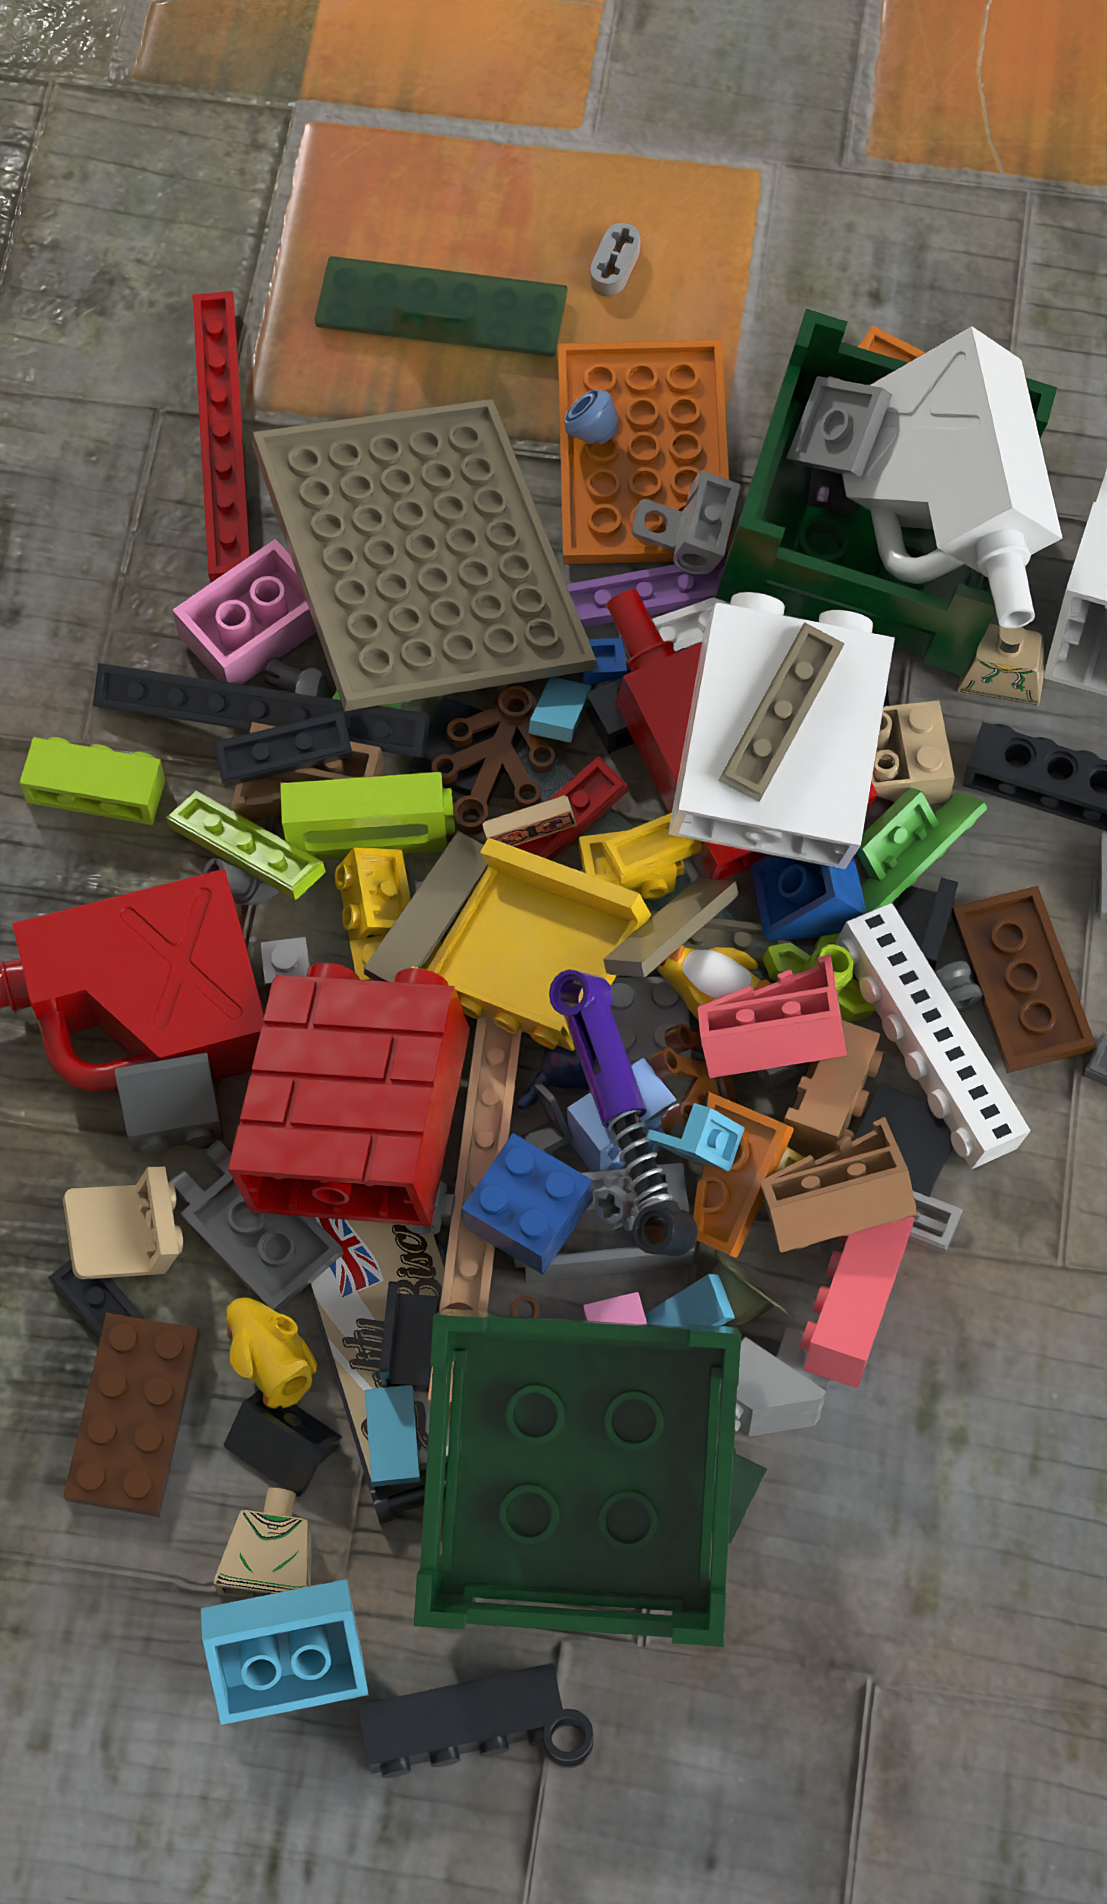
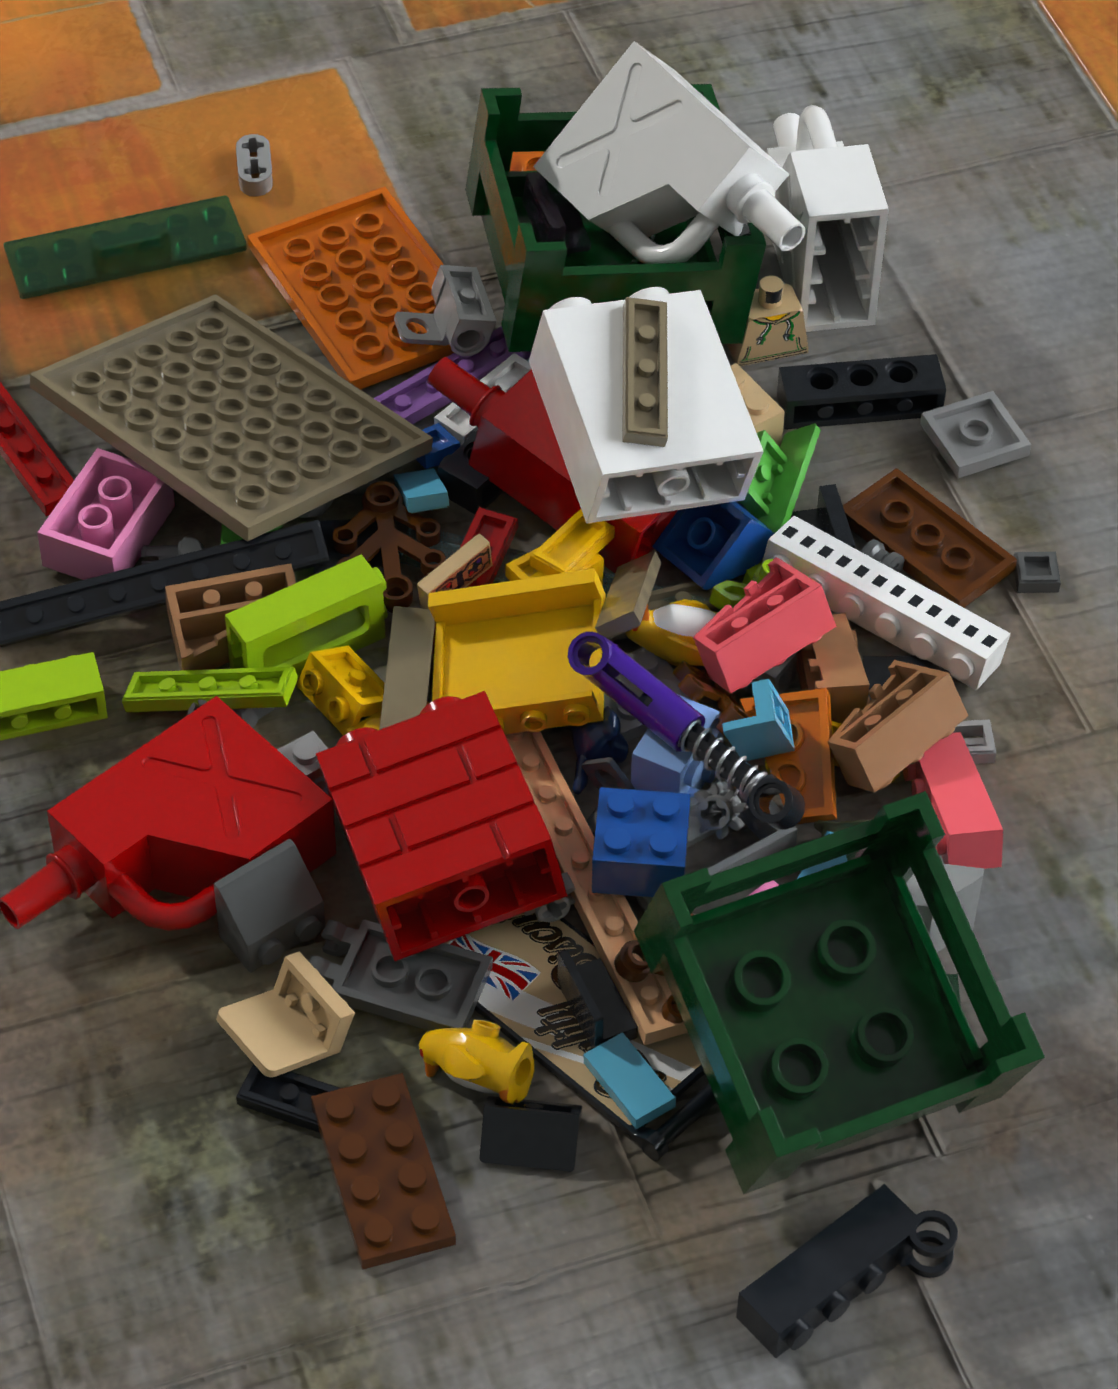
camera: 30 degrees left, 15 degrees down
medium azure brick [201,1579,368,1725] -> none
black tile [213,711,354,788] -> none
tan torso [213,1488,311,1599] -> none
medium blue cone [564,389,619,444] -> none
light grey plate [787,376,892,477] -> none

